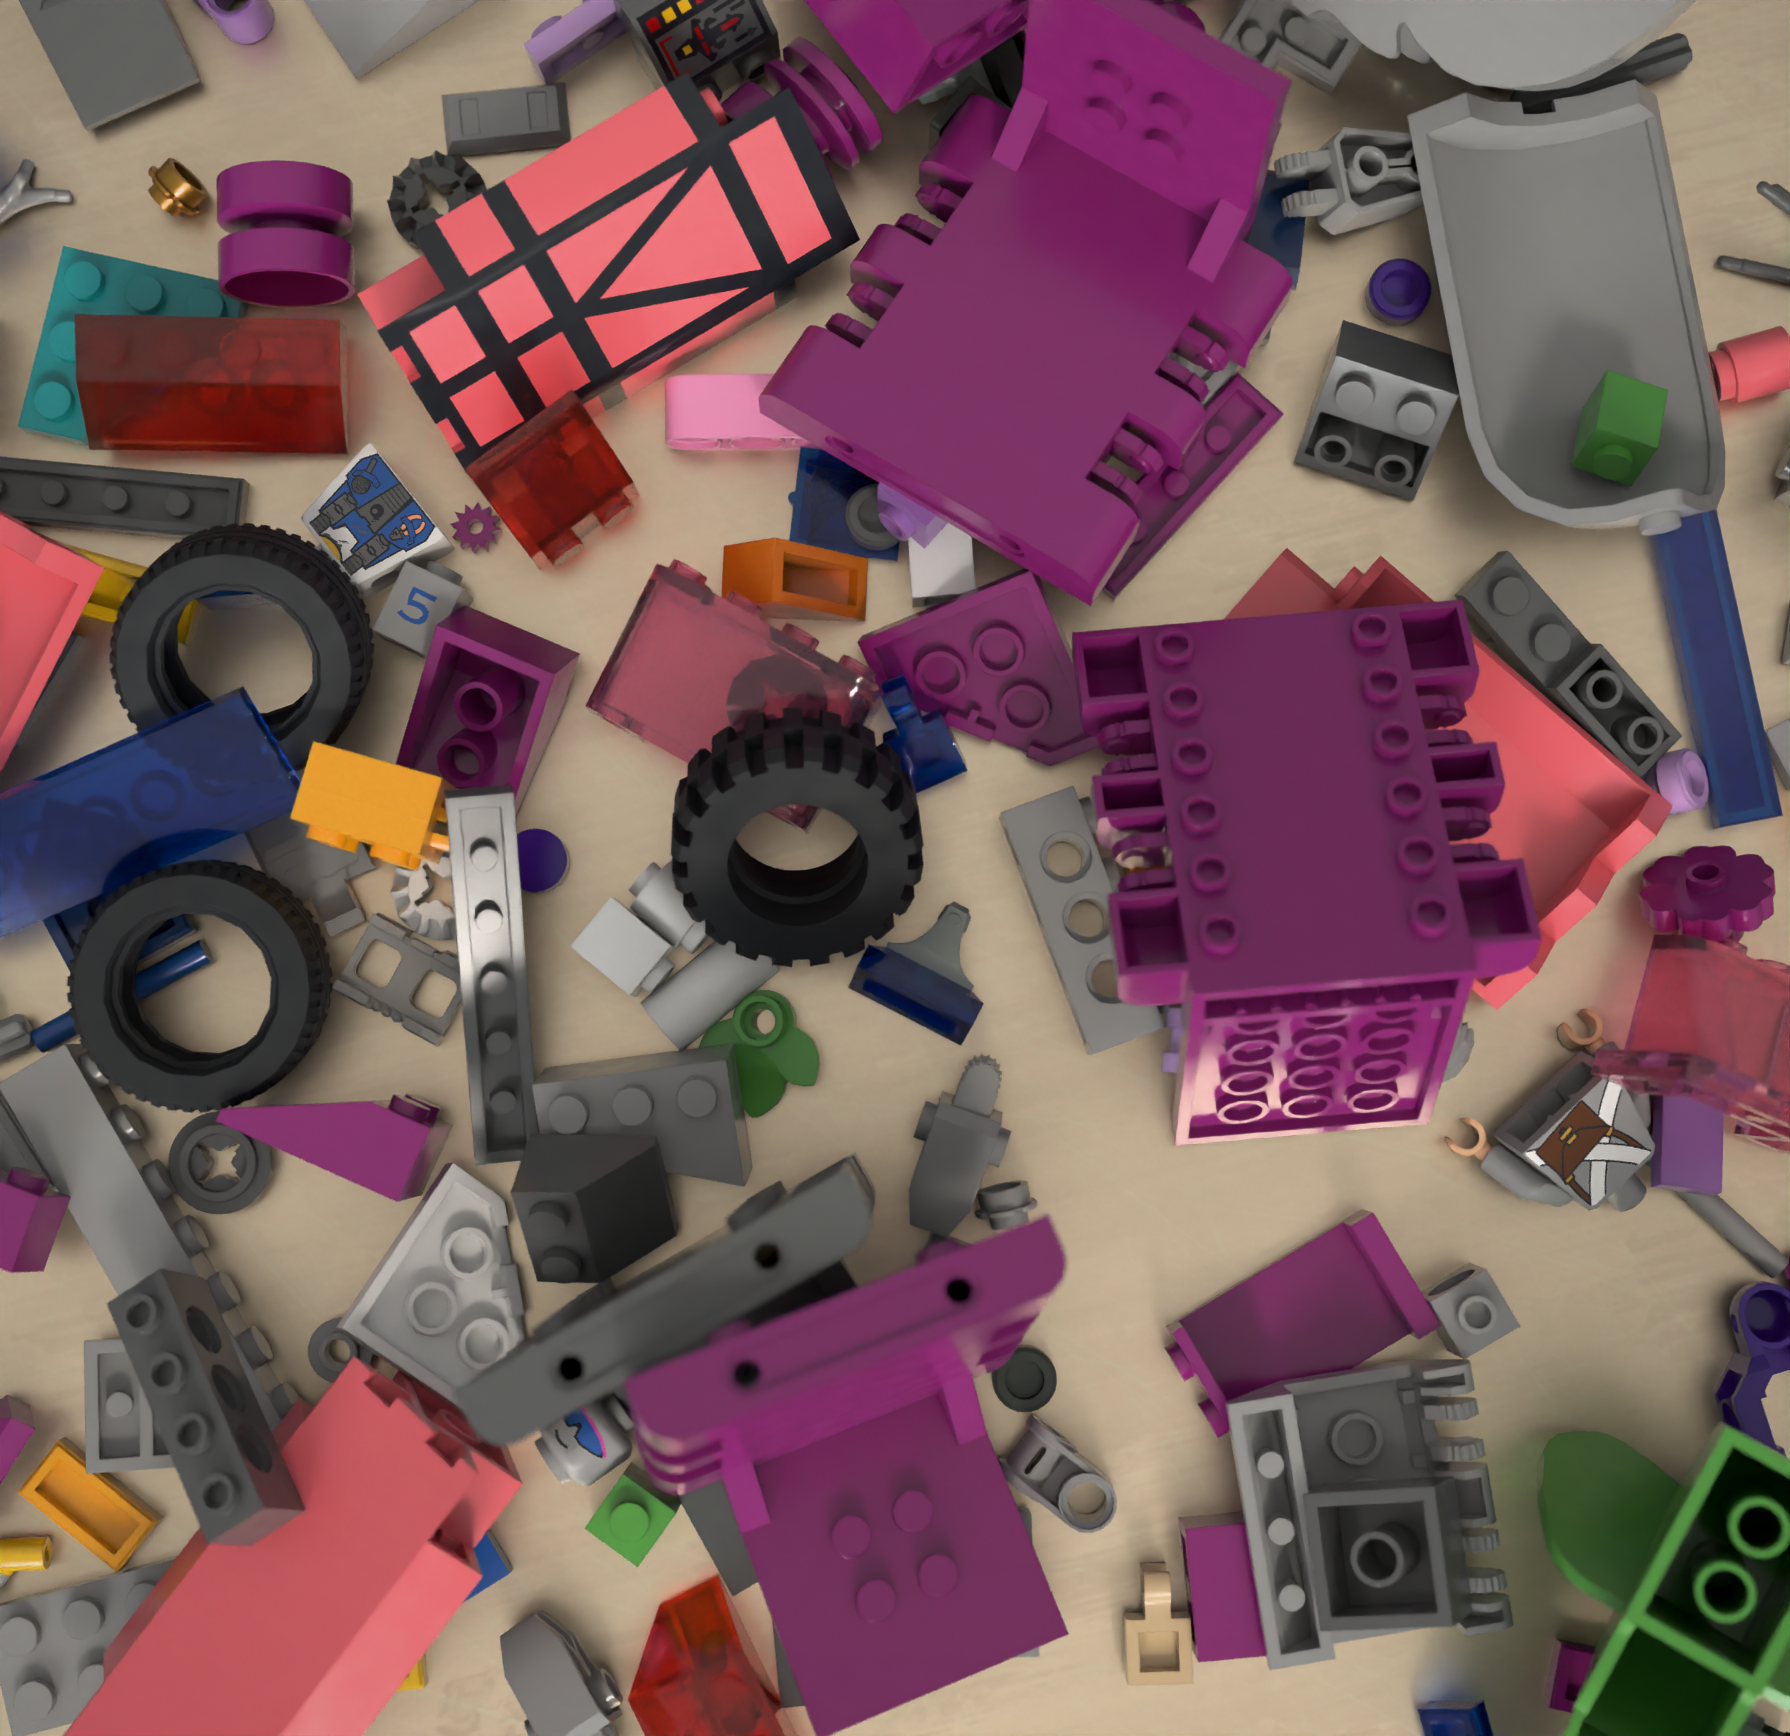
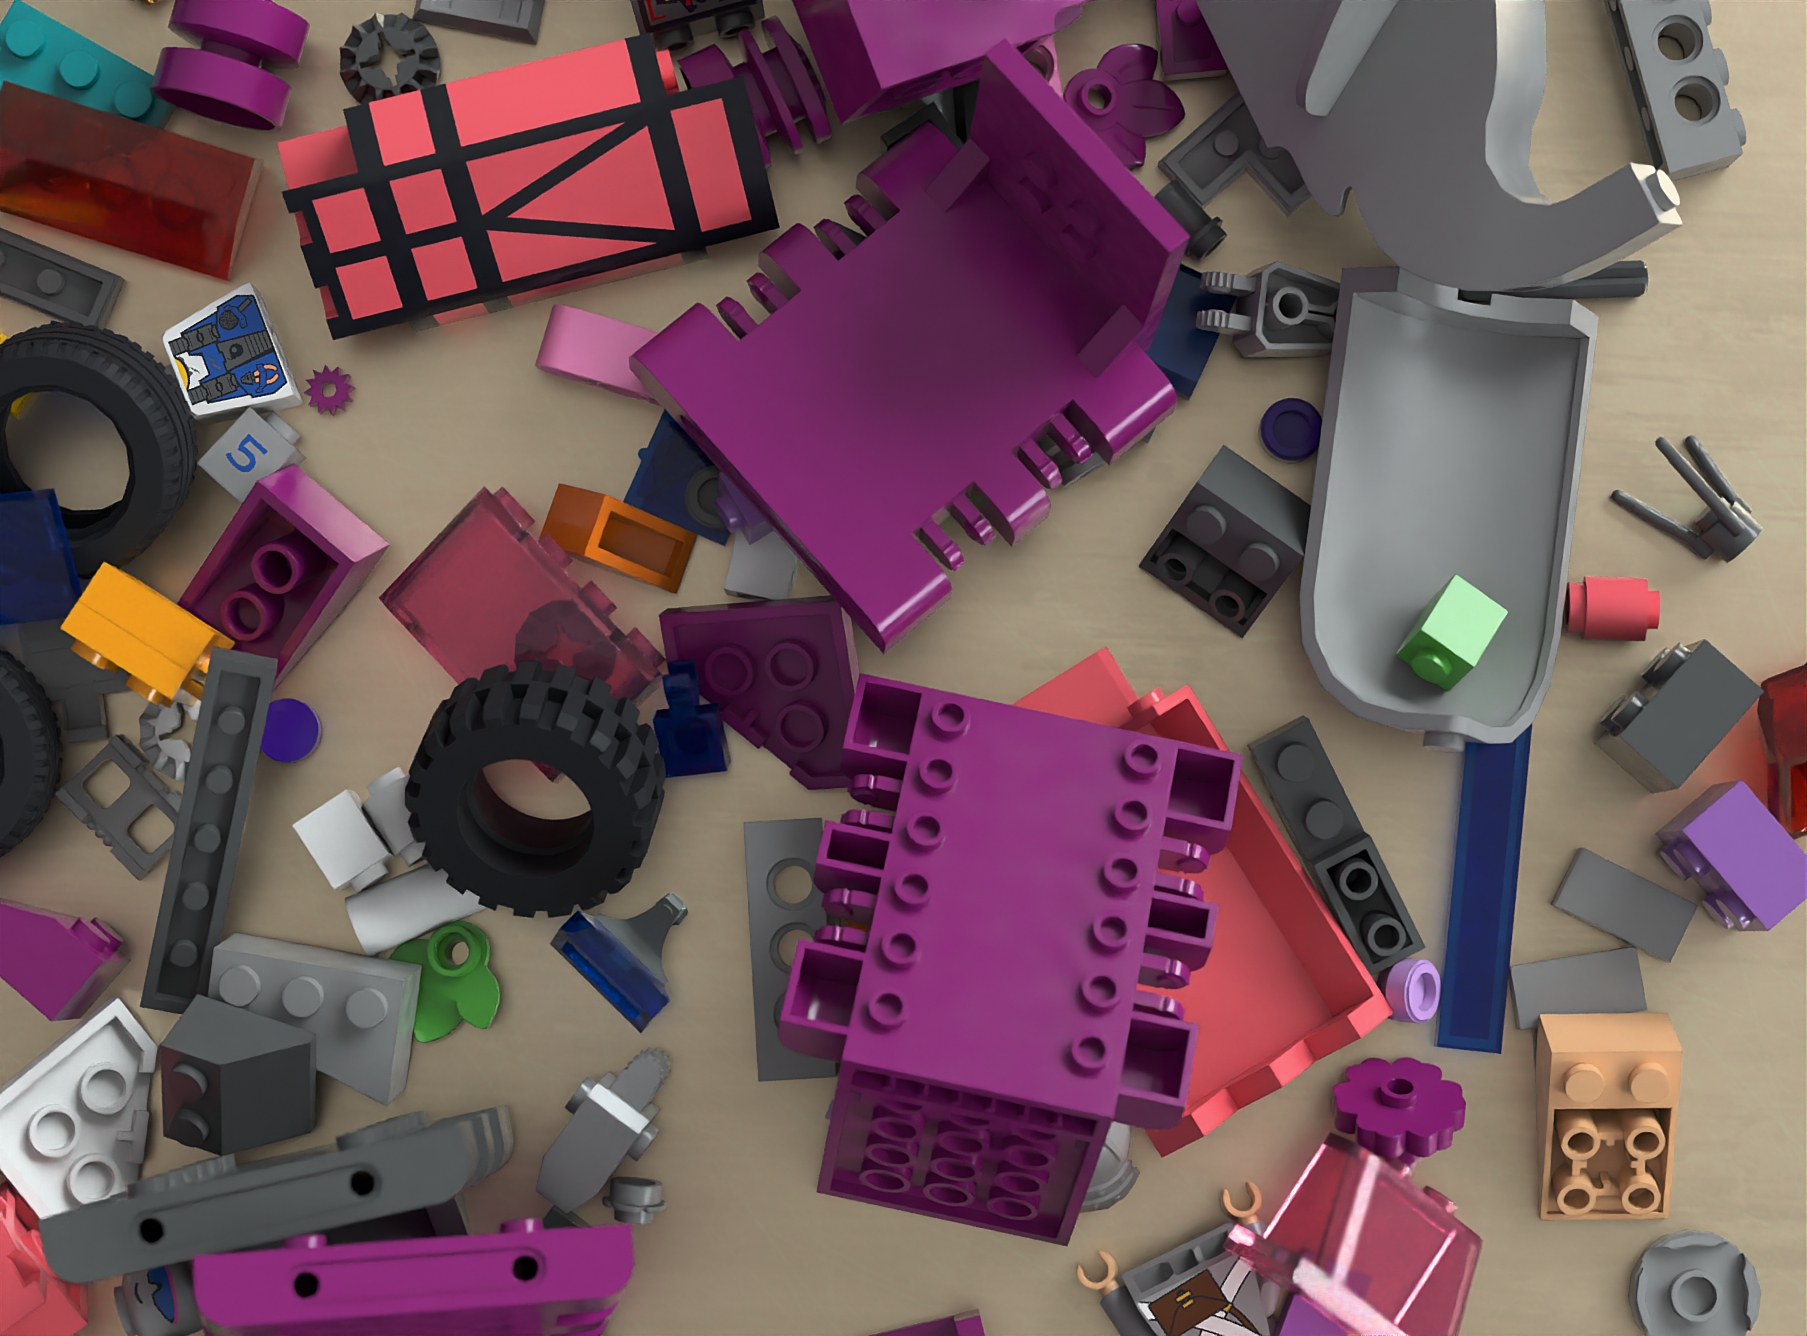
camera: 15 degrees right, 0 degrees up
clear red slope [464,389,640,570] -> none
magenta tile [1102,372,1284,601] -> none

